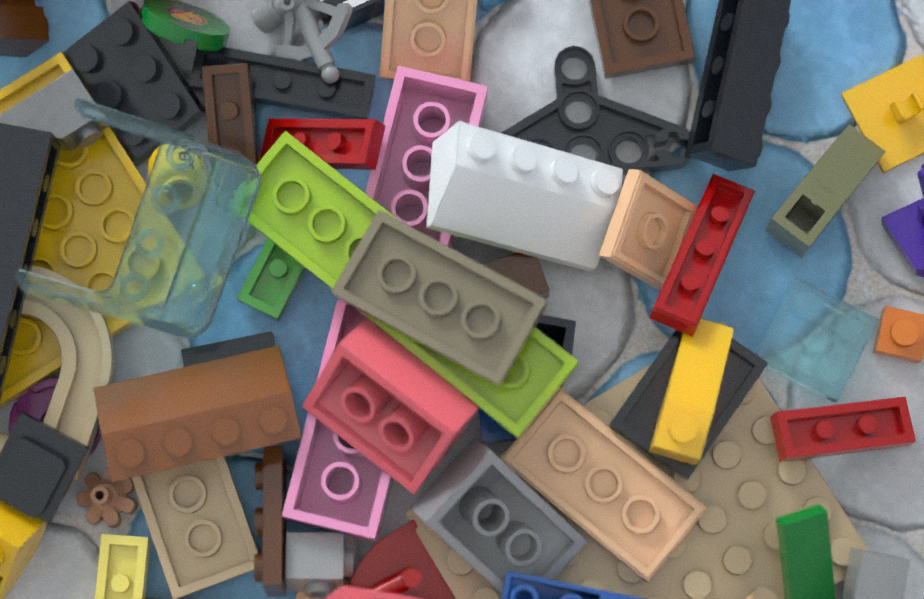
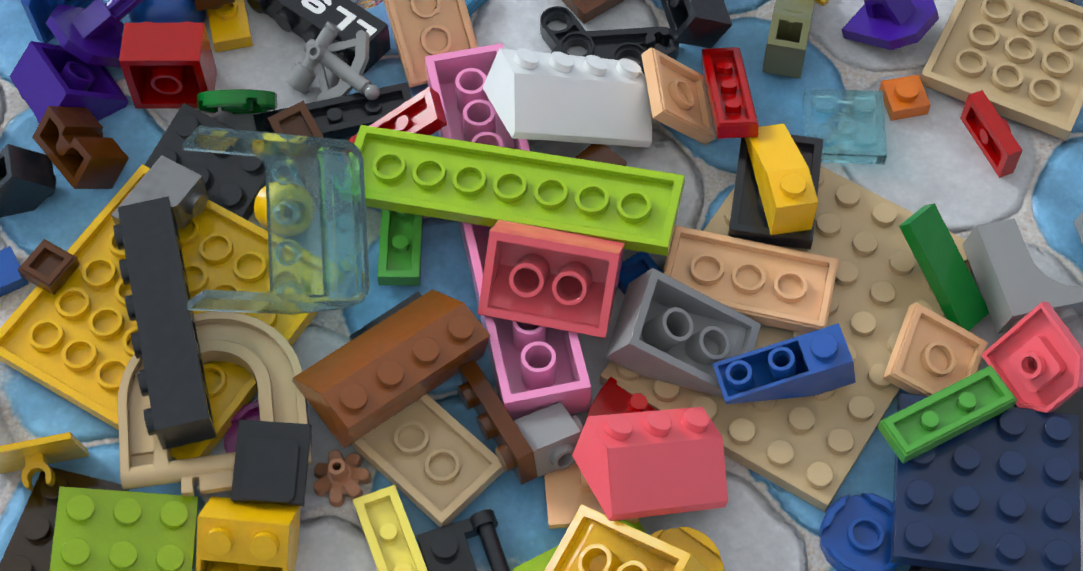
camera: 30 degrees left, 20 degrees down
dark tan plate [331,210,548,388] -> none
red plate [770,396,916,462] -> none

